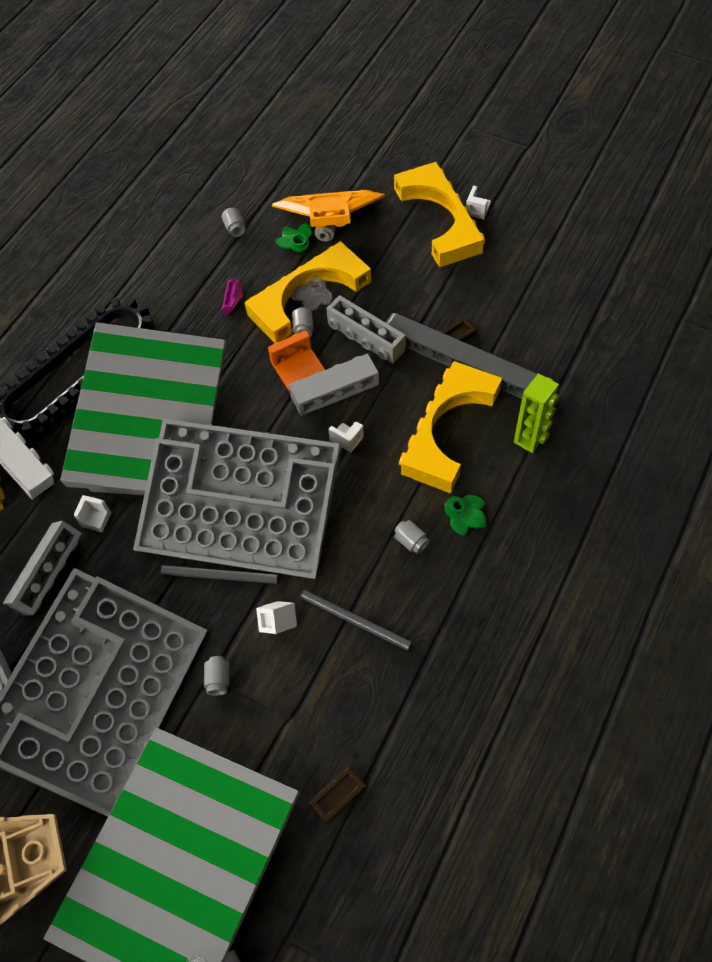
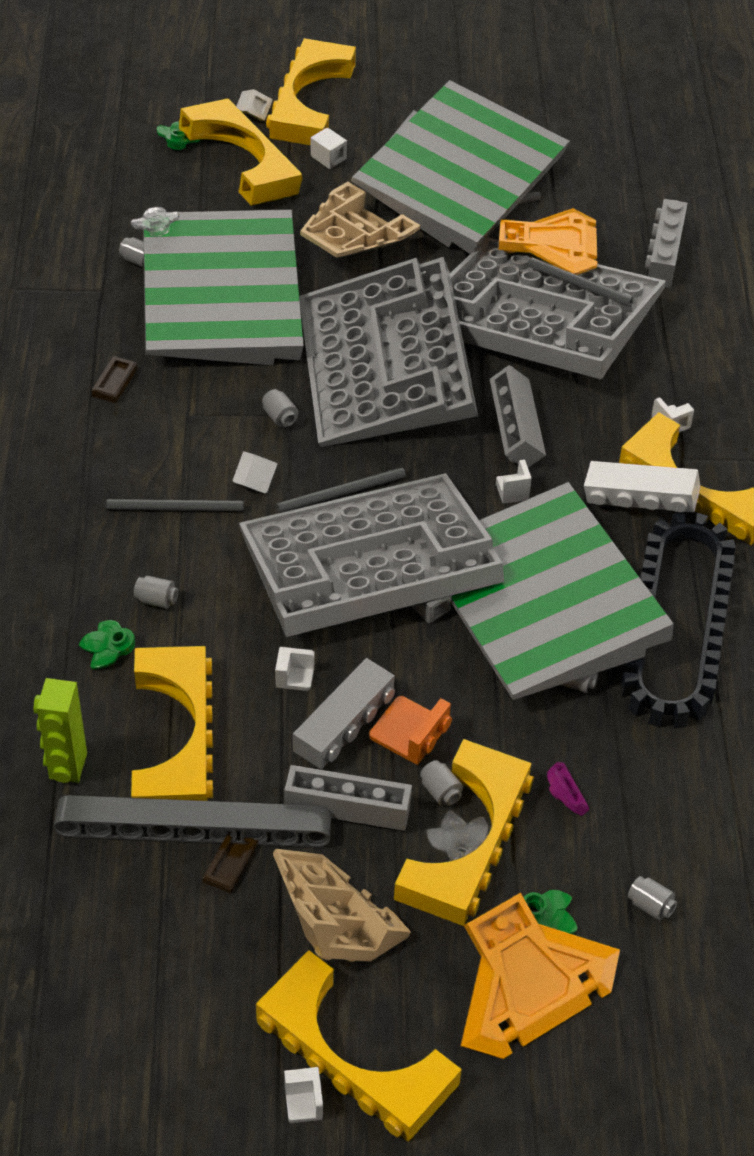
camera: 145 degrees right, 10 degrees down
none -> tan wedge [273,849,411,962]

